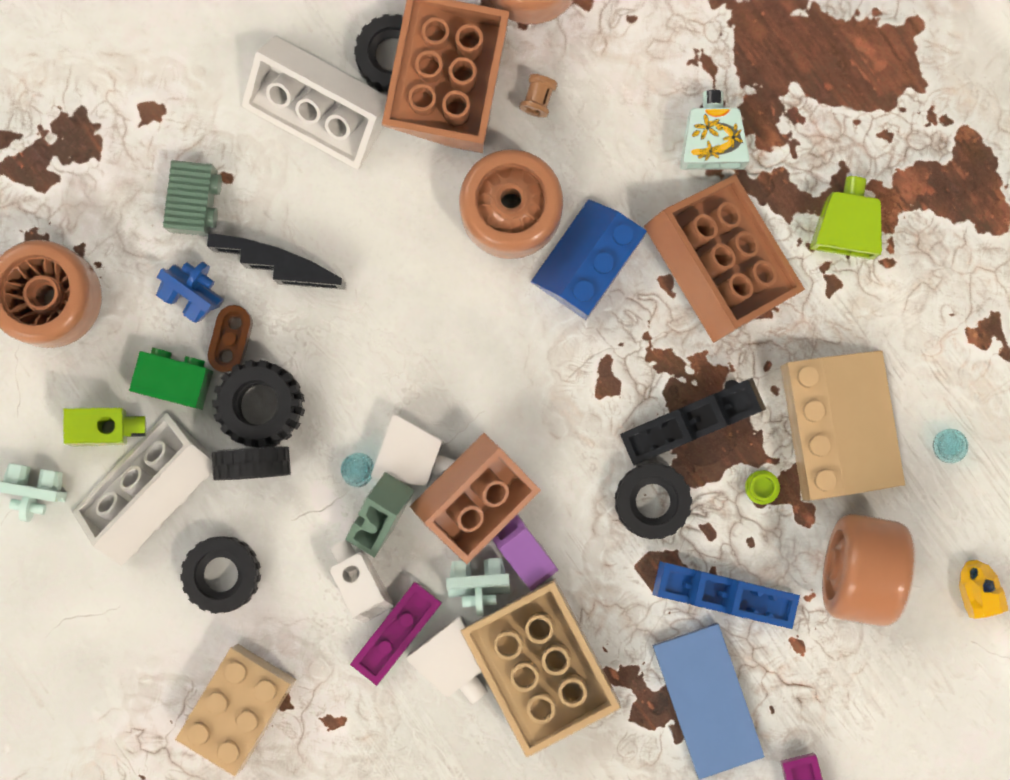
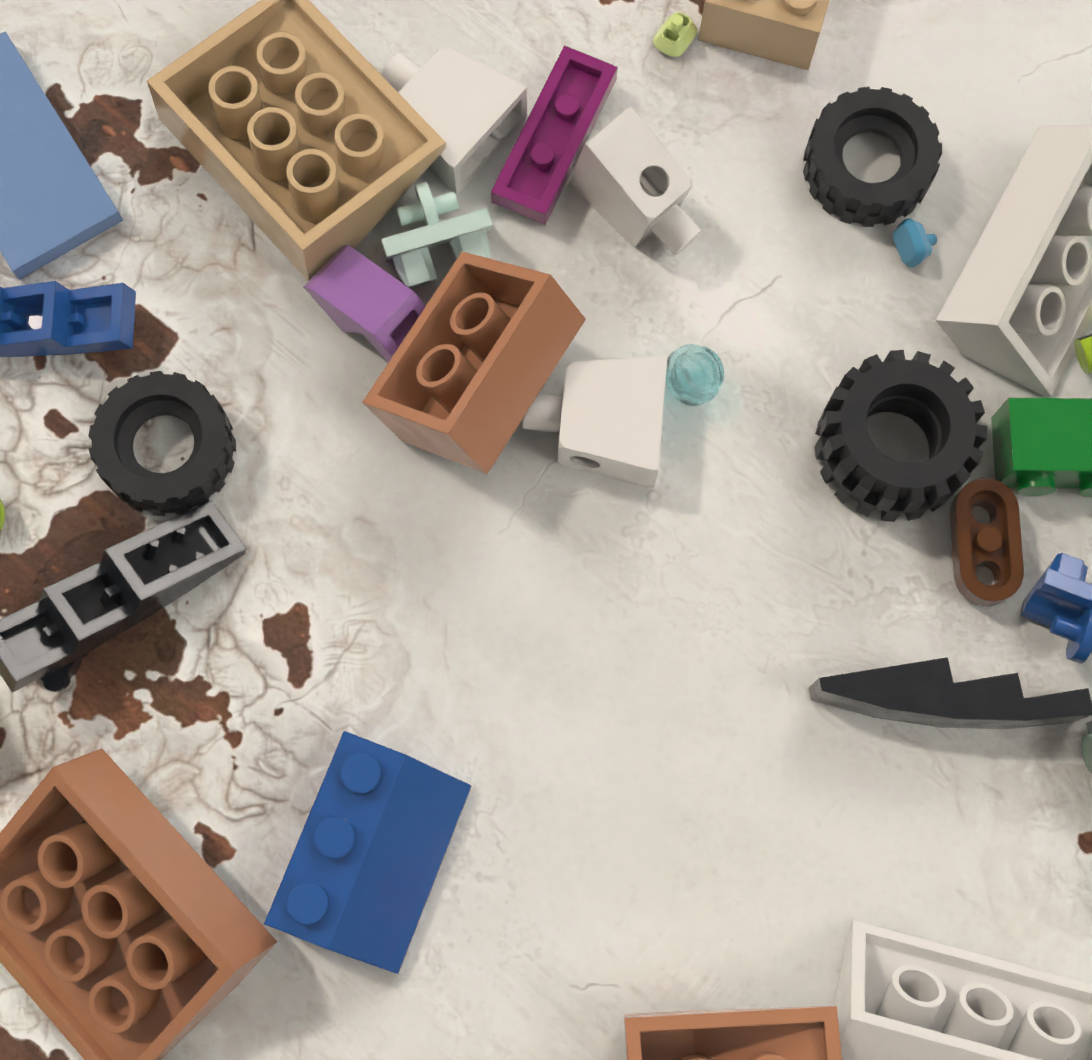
camera: 160 degrees right, 10 degrees down
black tyre [212,447,291,481] -> none
sand green brick [345,472,415,558] -> none
nougat wheel [459,149,563,259] -> none
none -> yellowish green rock [653,12,697,57]
none -> dark azure rock [893,218,937,268]

